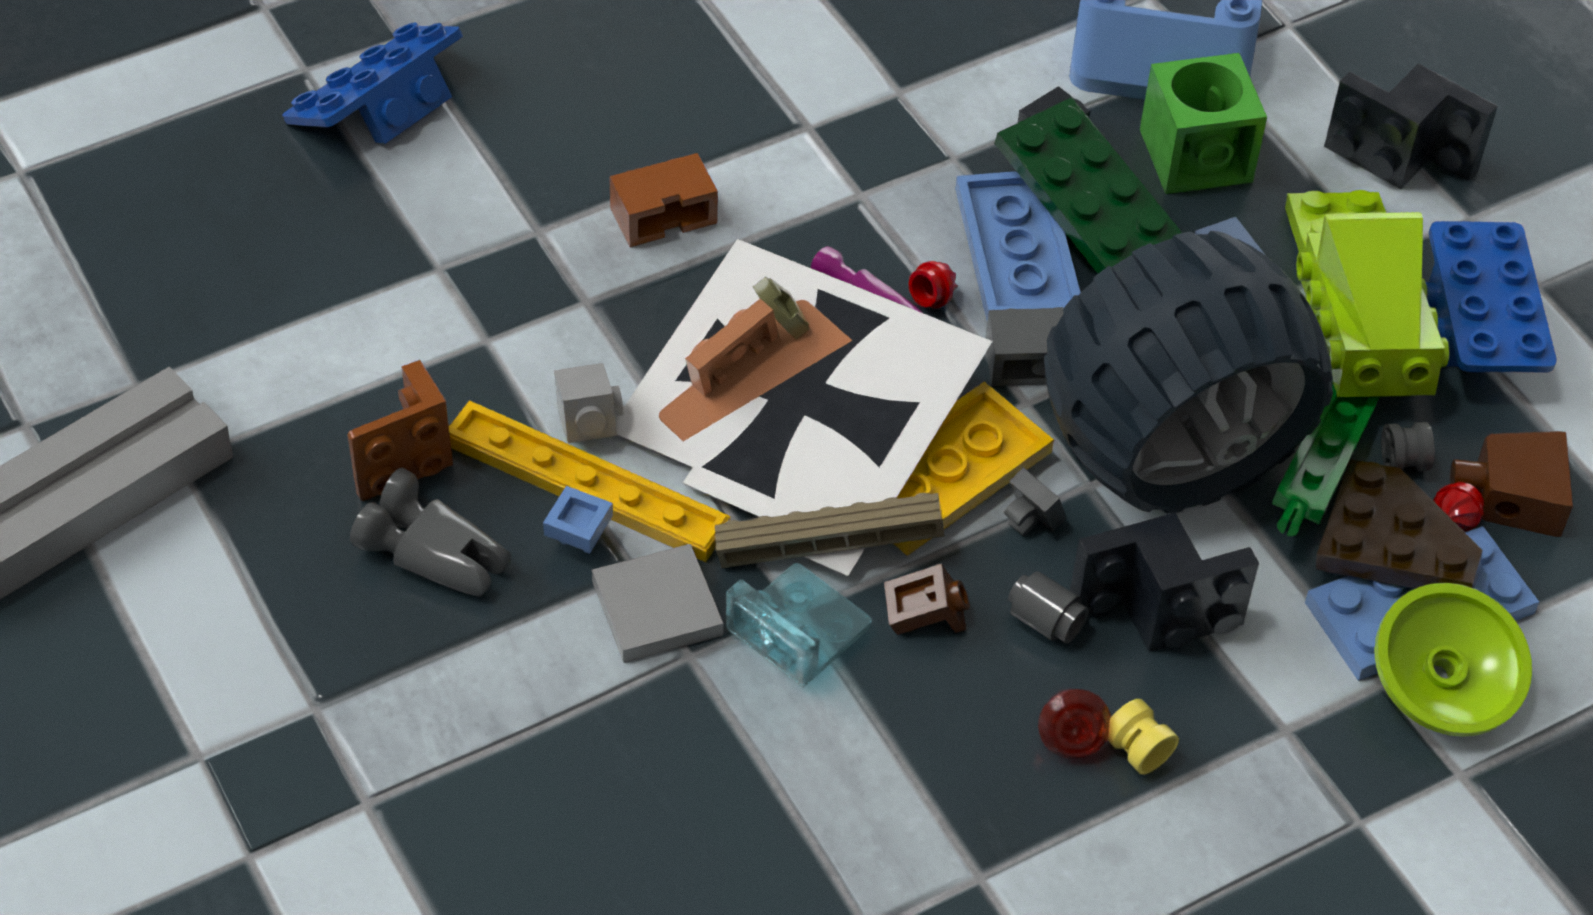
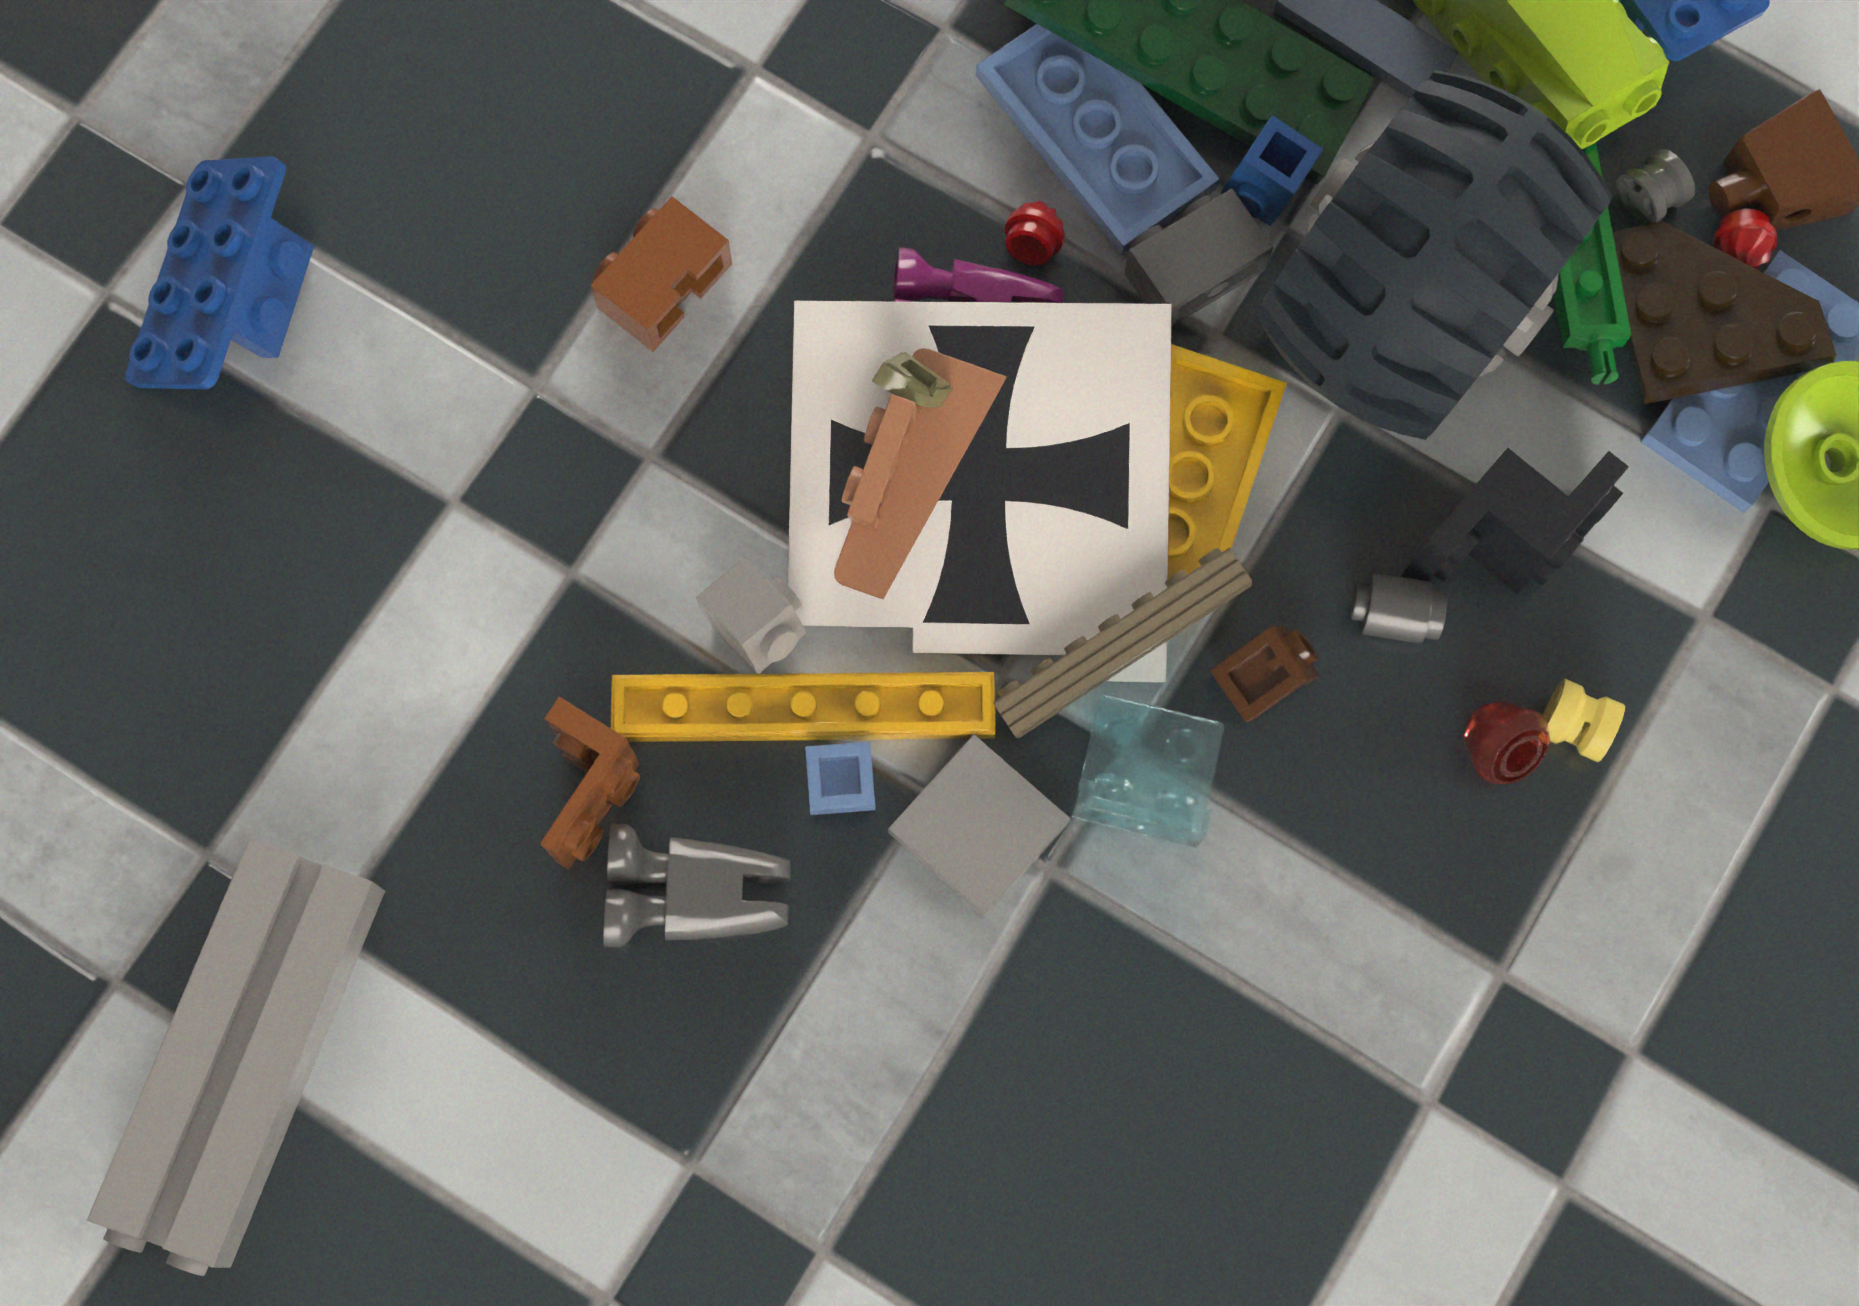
camera: 30 degrees left, 25 degrees up
dark grey tile [1004,468,1067,537] -> none

